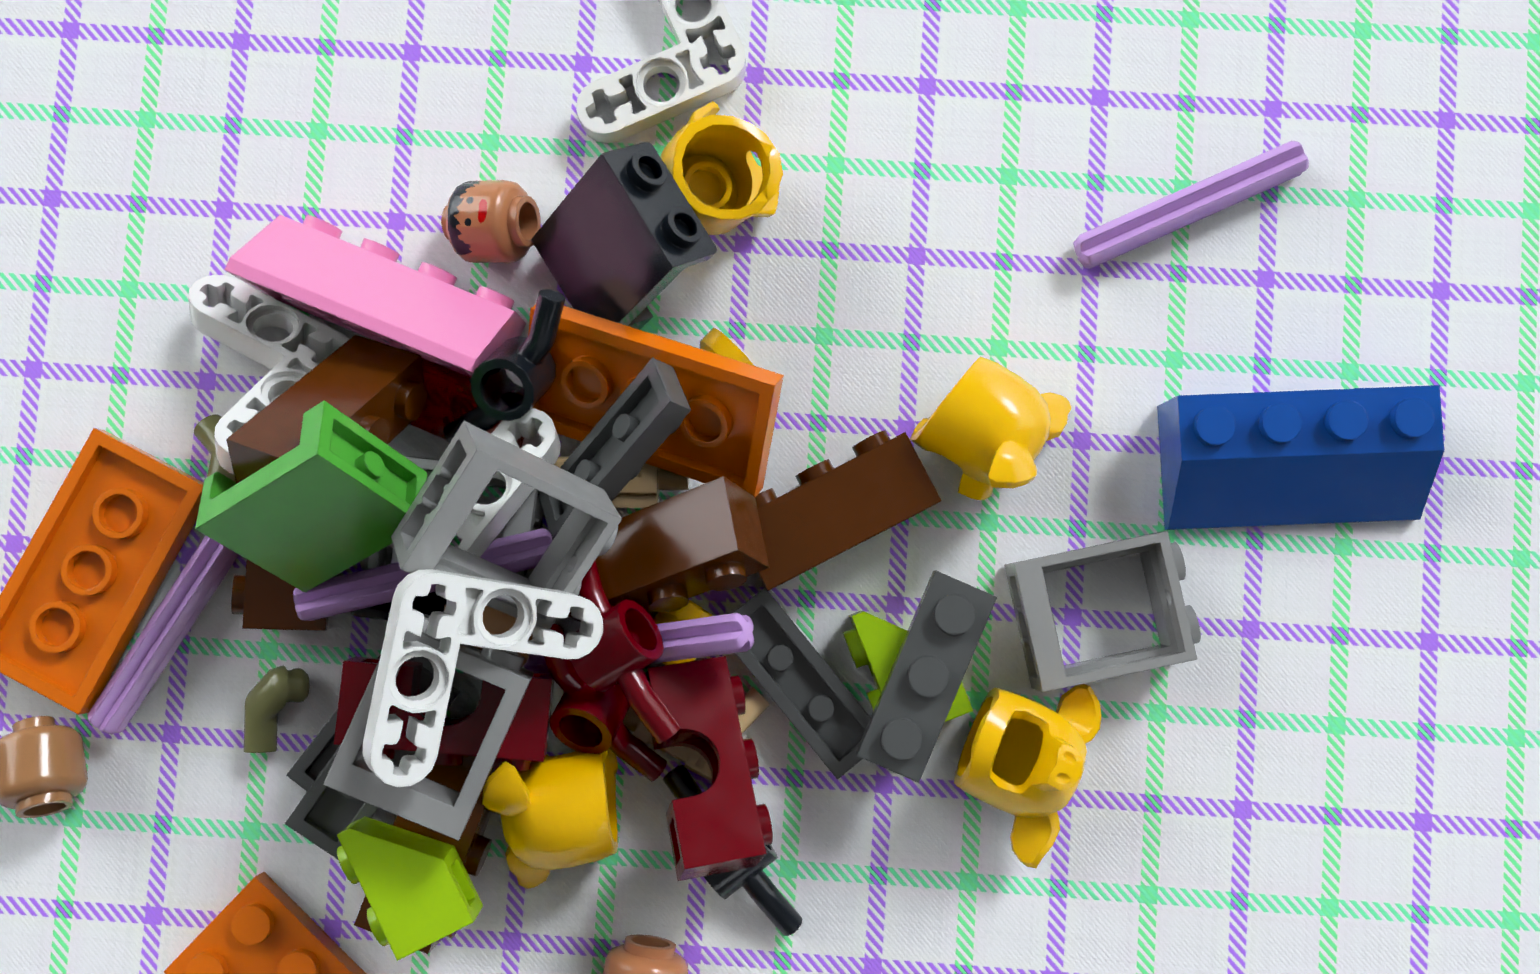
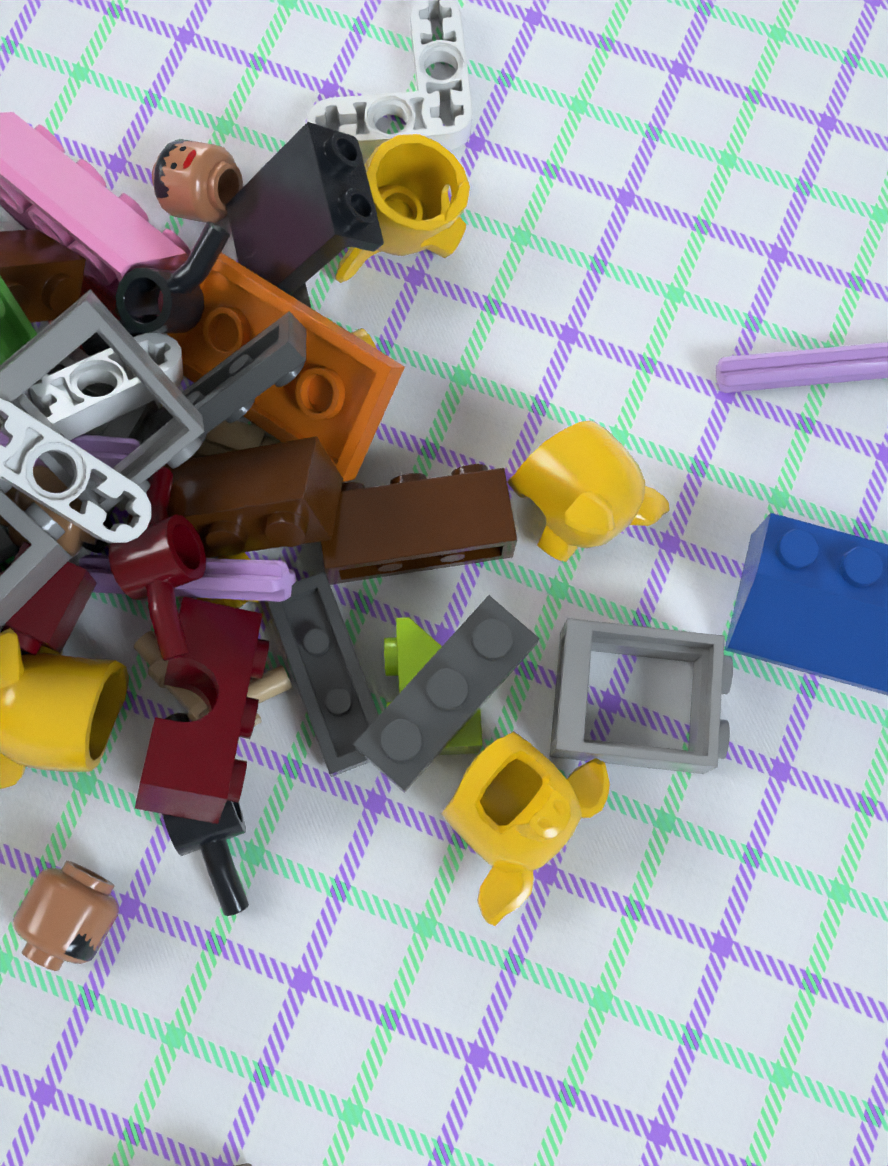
camera: 10 degrees right, 10 degrees down
dark red piece [544,624,667,782] -> none

